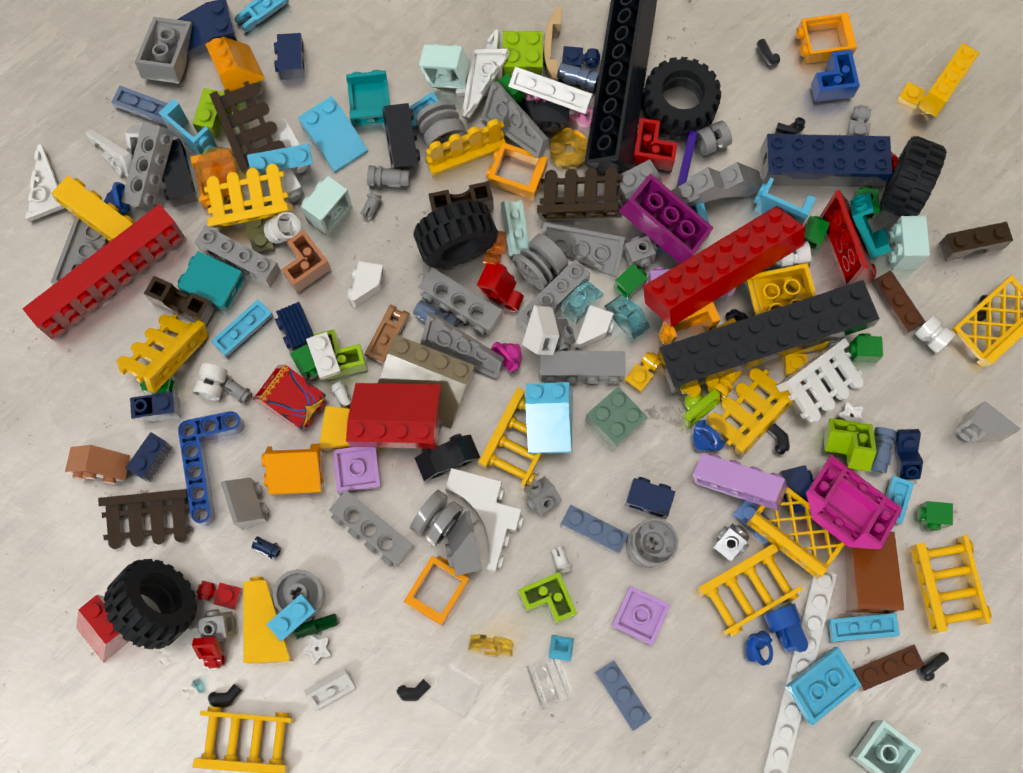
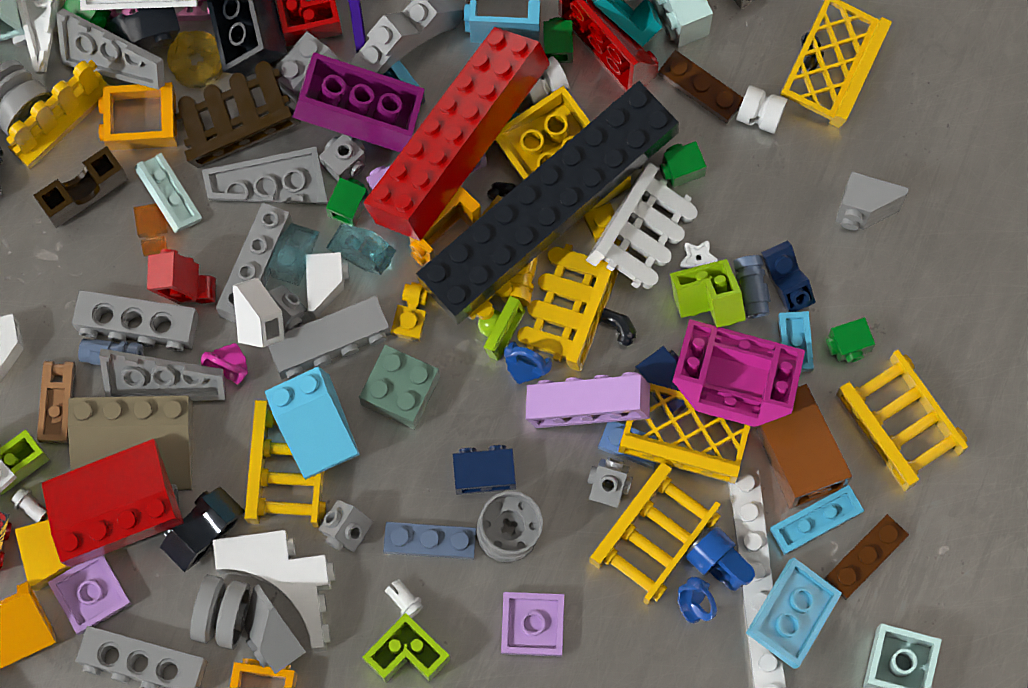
camera: 20 degrees left, 0 degrees up
black tyre [413,200,498,269] -> none
light grey wheel [513,234,569,290] -> none
black arm [920,652,949,681] -> none

